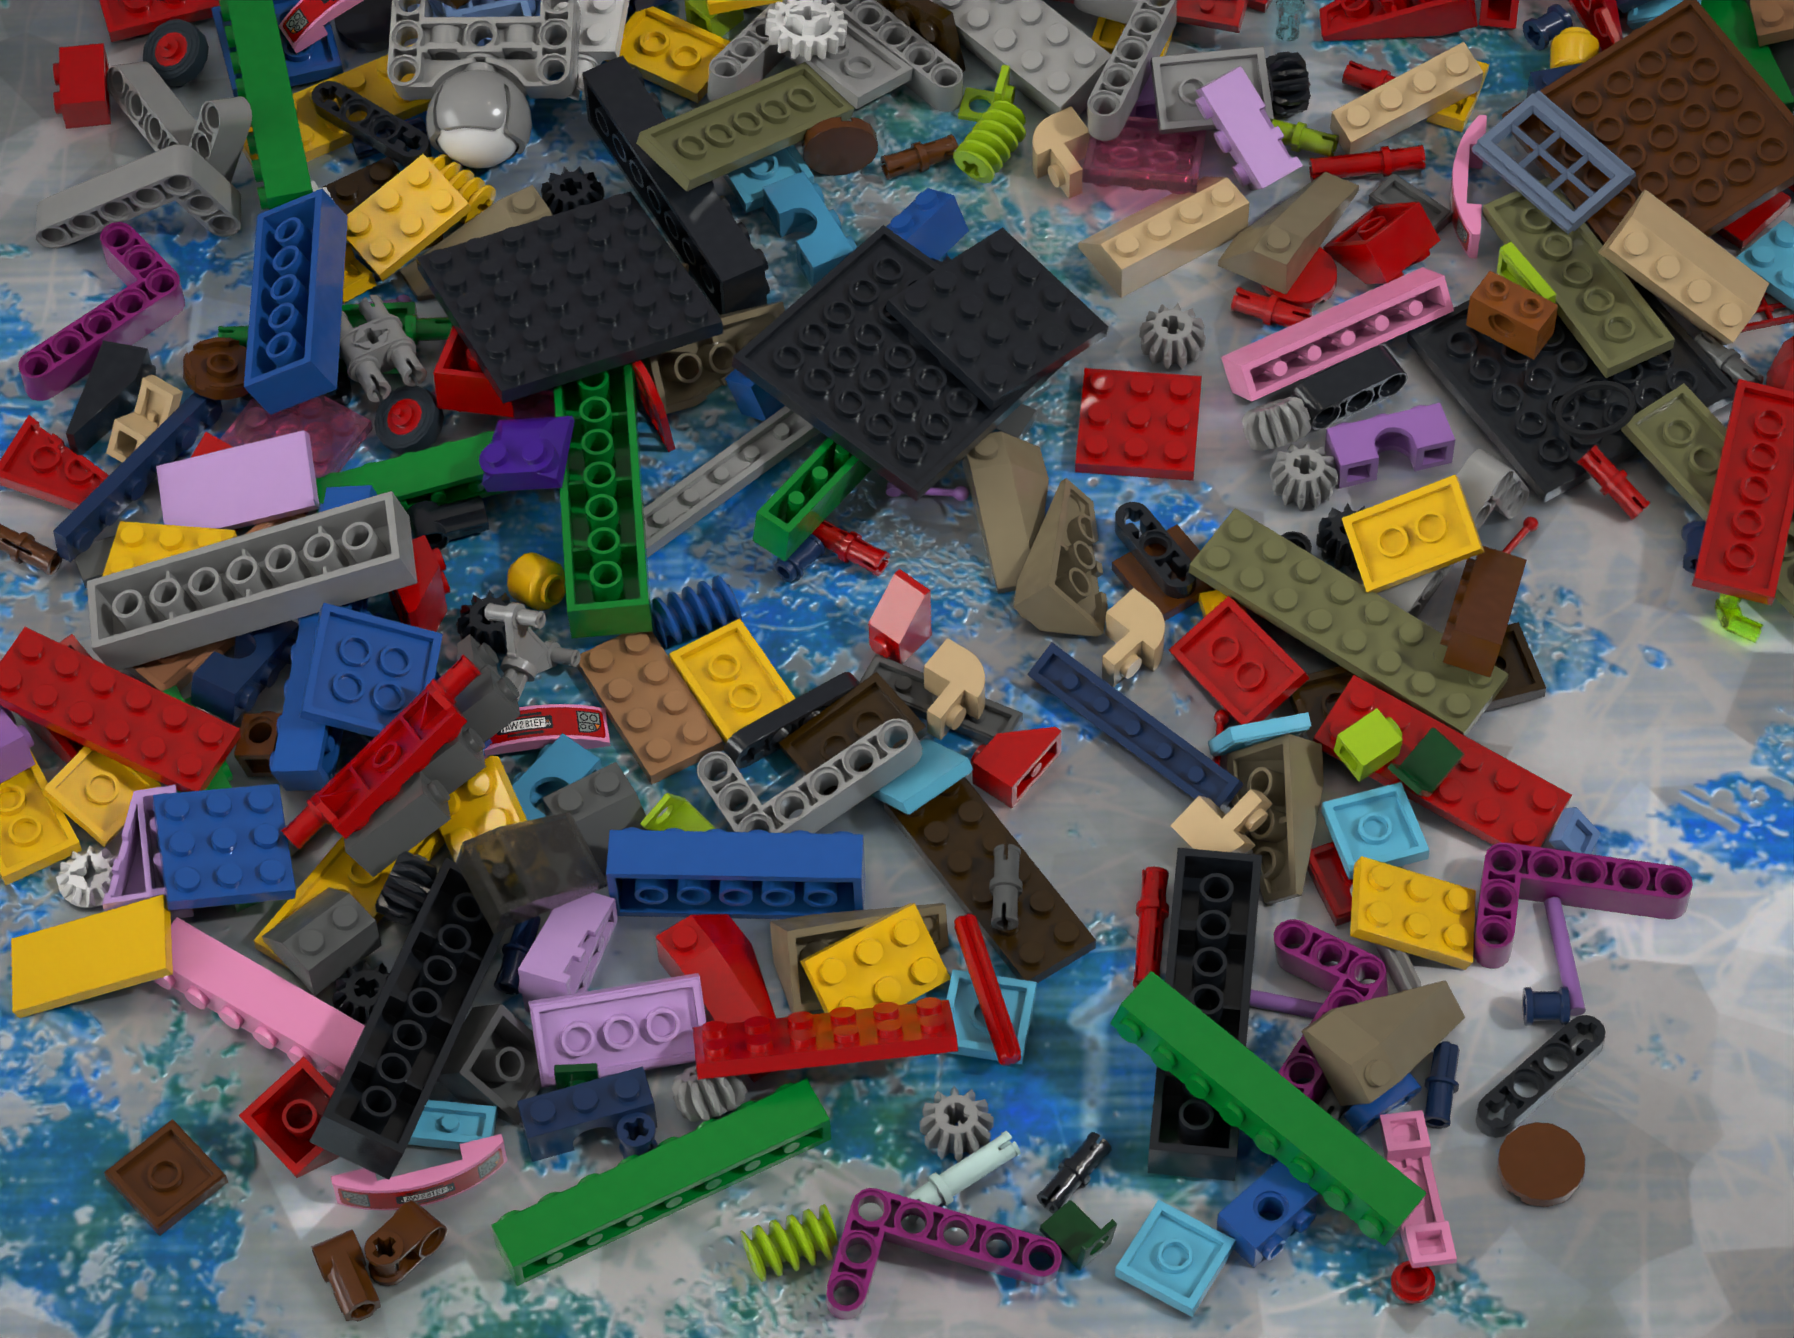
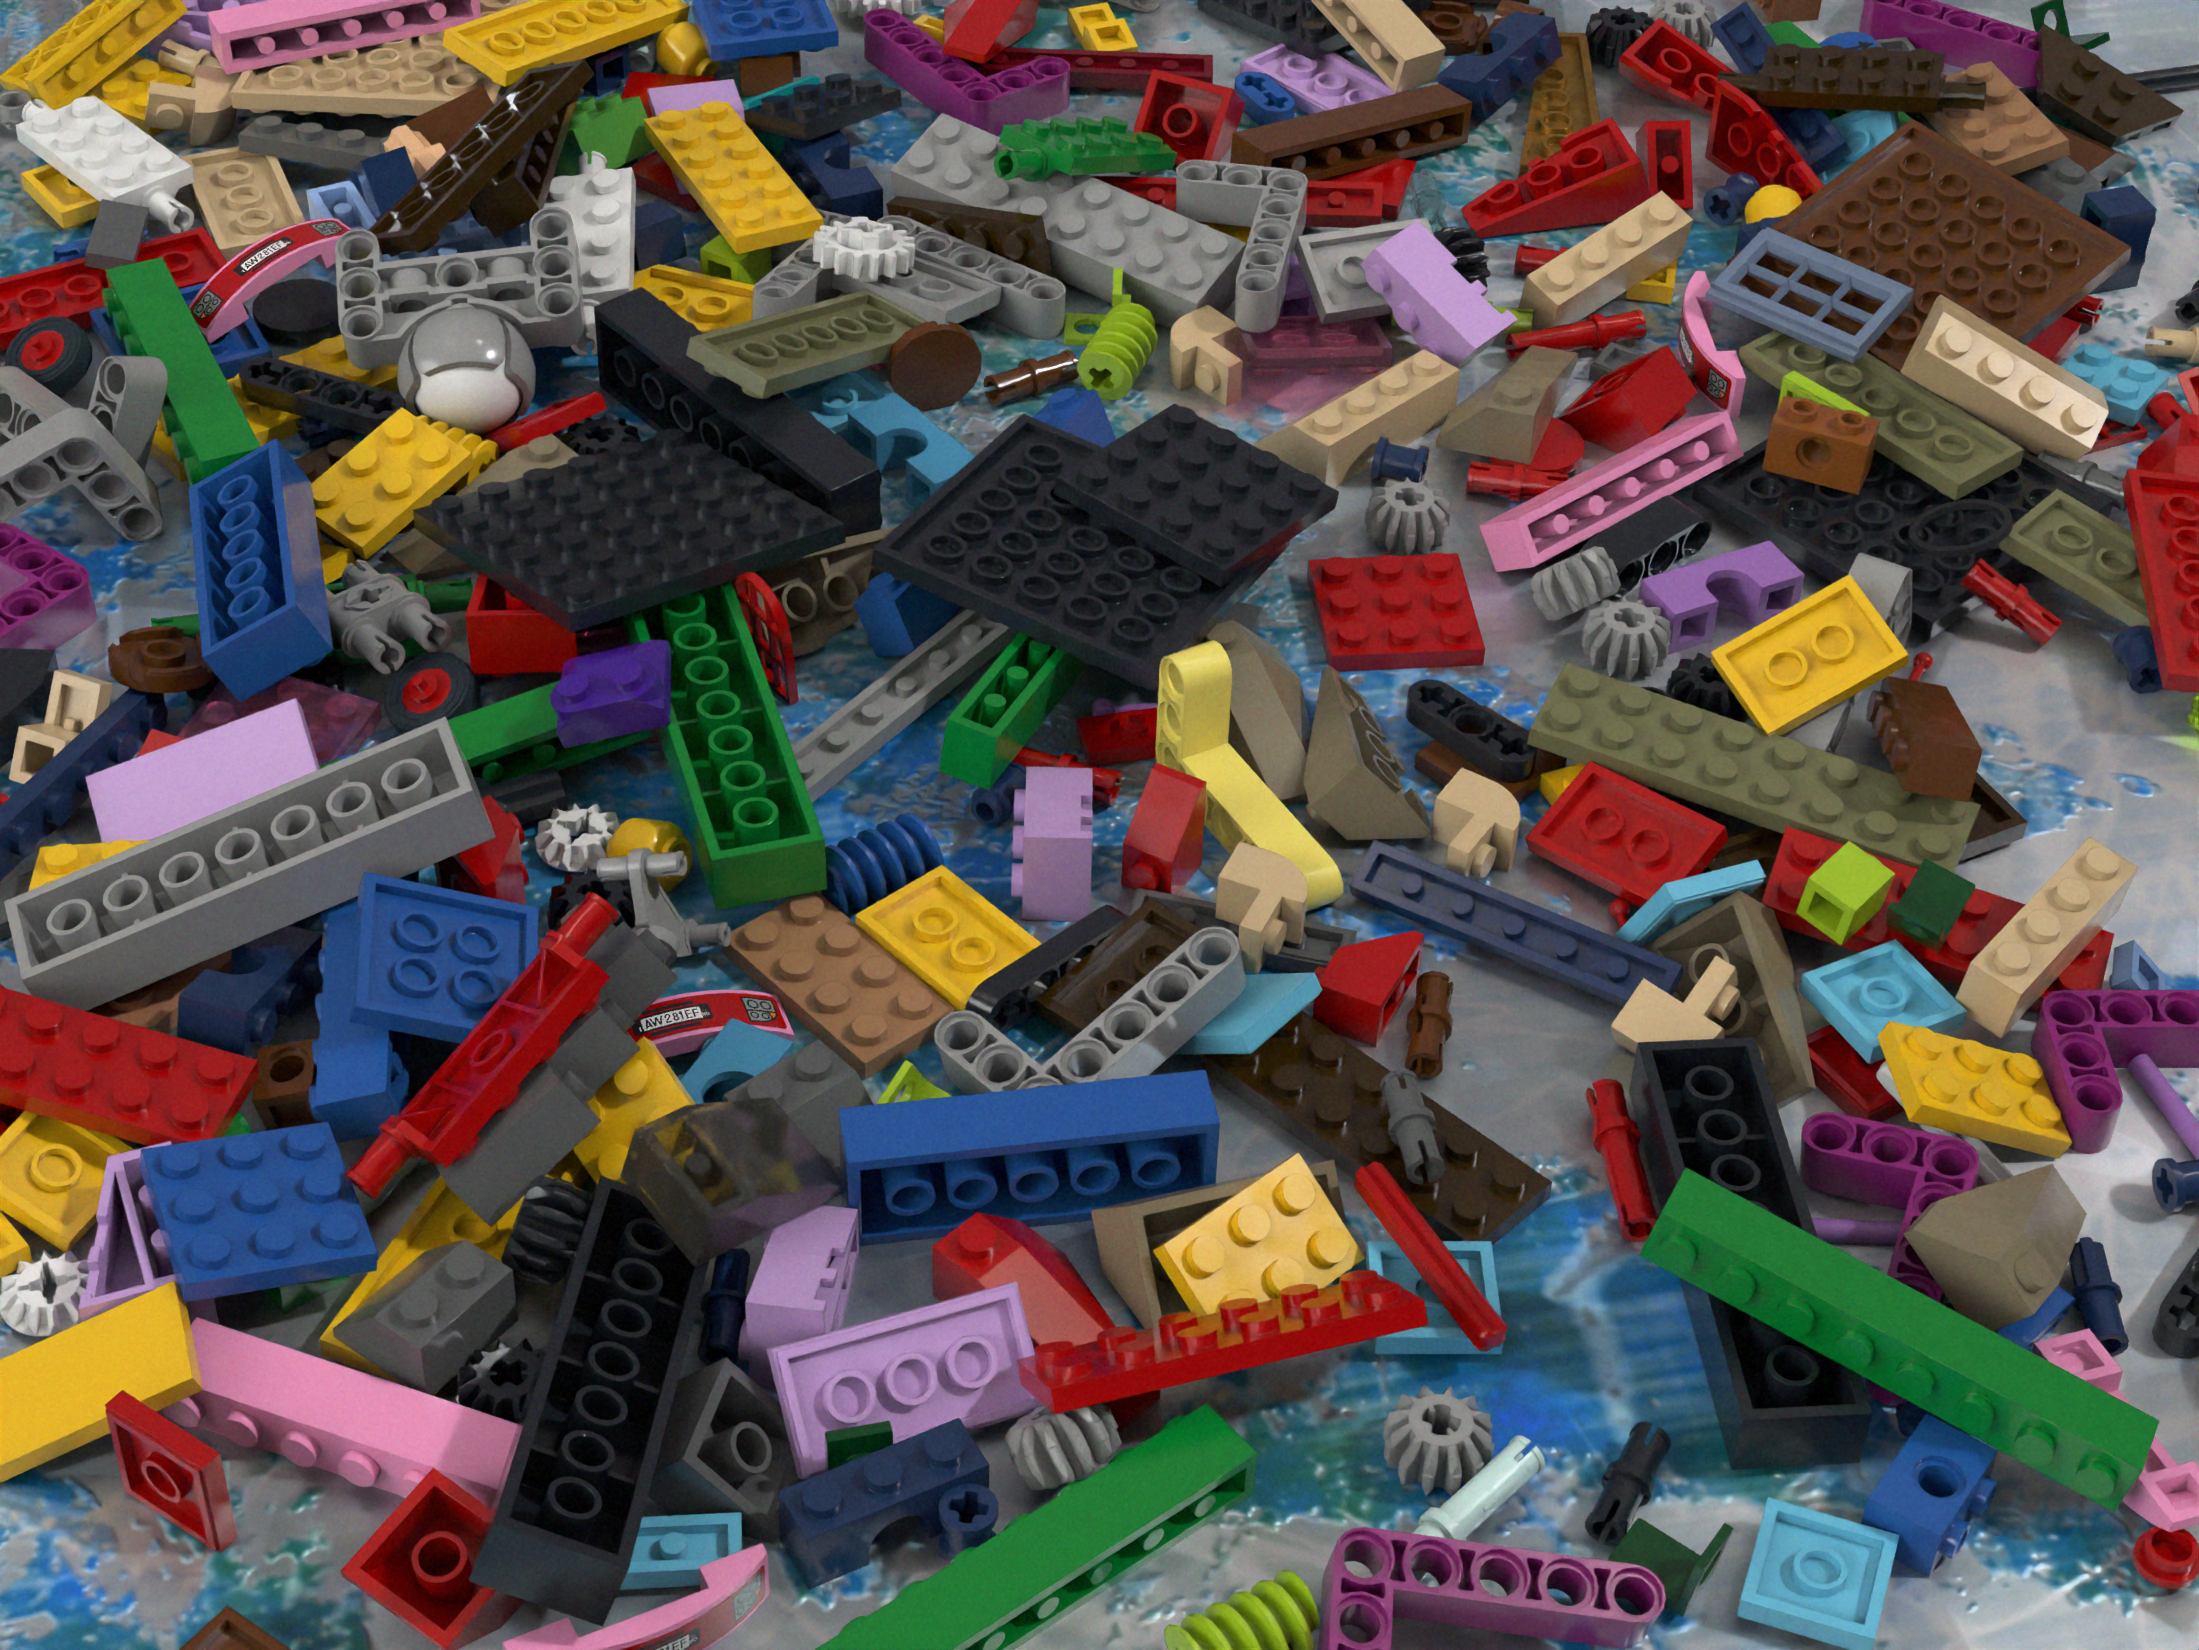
camera: 15 degrees left, 15 degrees down
none -> red tile [105,1390,238,1553]
none -> red tile [481,391,607,452]
none -> white gear [535,803,620,872]
none -> lavender wedge [1011,766,1093,922]
none -> red plate [1076,707,1157,766]
none -> light yellow beam [1155,640,1344,913]
none -> dark blue bush [1371,436,1429,483]
none -> reddish brown pin [1405,971,1454,1079]
none -> tan brick [1955,837,2139,1038]

